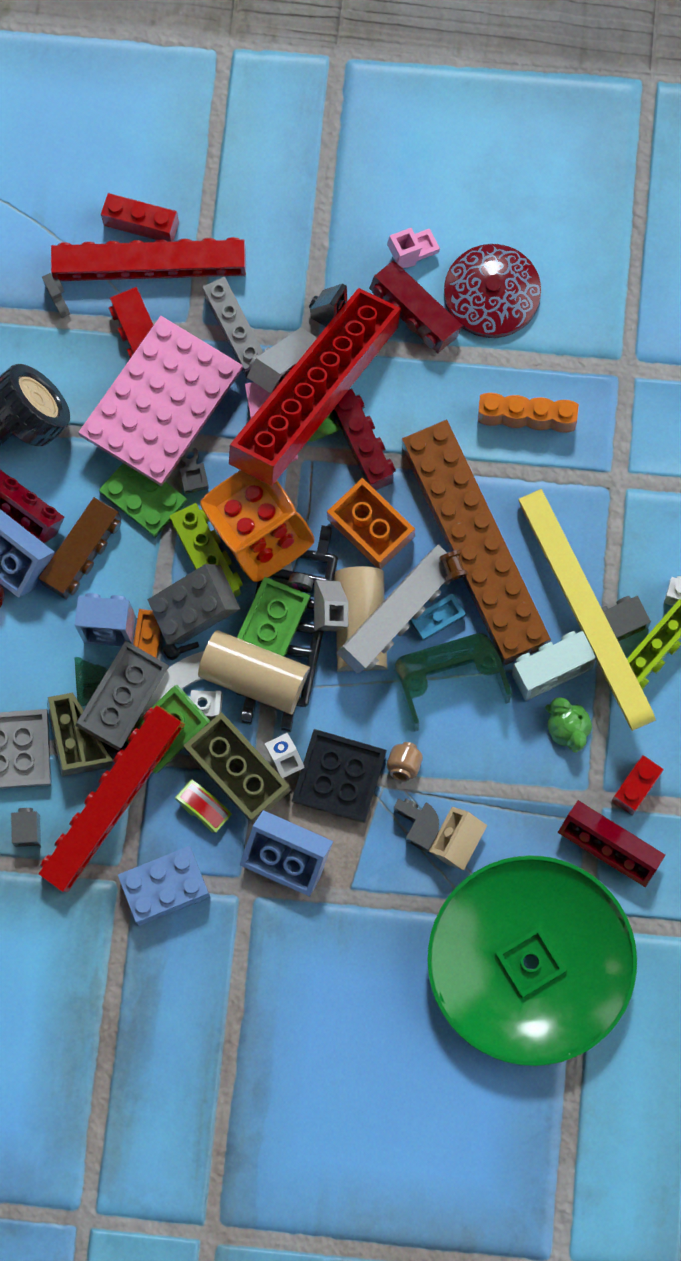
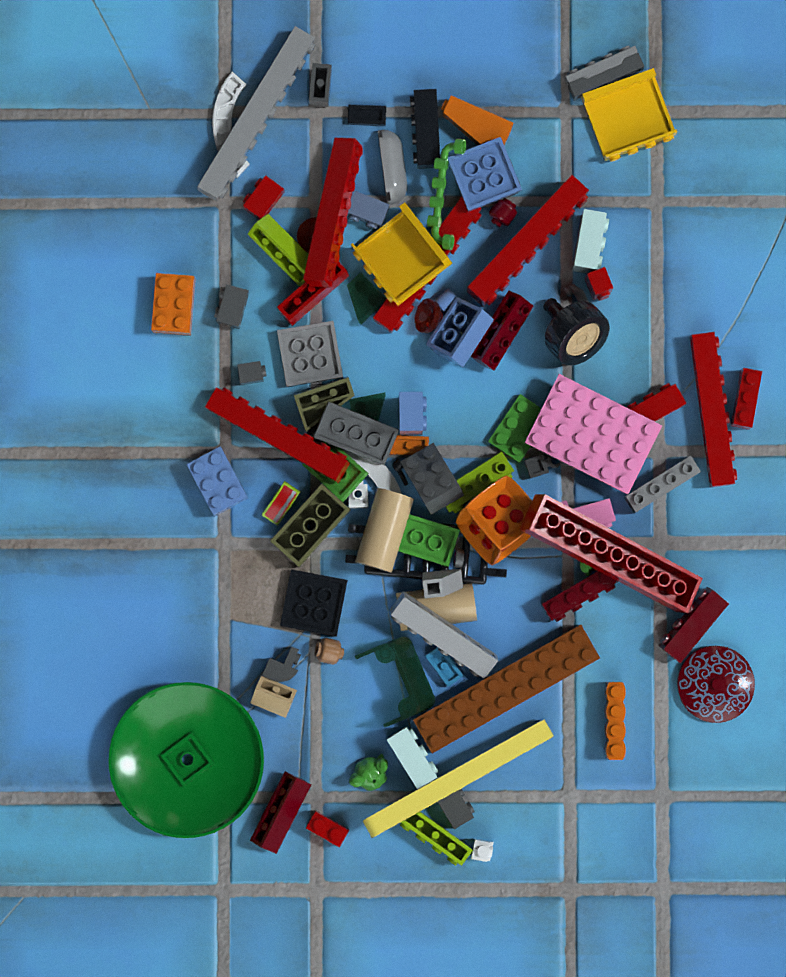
camera: 80 degrees right, 10 degrees up
reddish brown brick [39,497,121,600] -> none
dark grey plate [42,273,70,318] -> none
medium blue brick [240,810,333,897] -> none
light grey brick [247,327,317,394] -> none
white brick [265,733,305,778] -> none
black slope [309,283,348,327] -> none
orange brick [327,478,415,569] -> none
bright pink brick [387,228,440,268] -> none
reddish brown bush [439,550,468,582] -> none

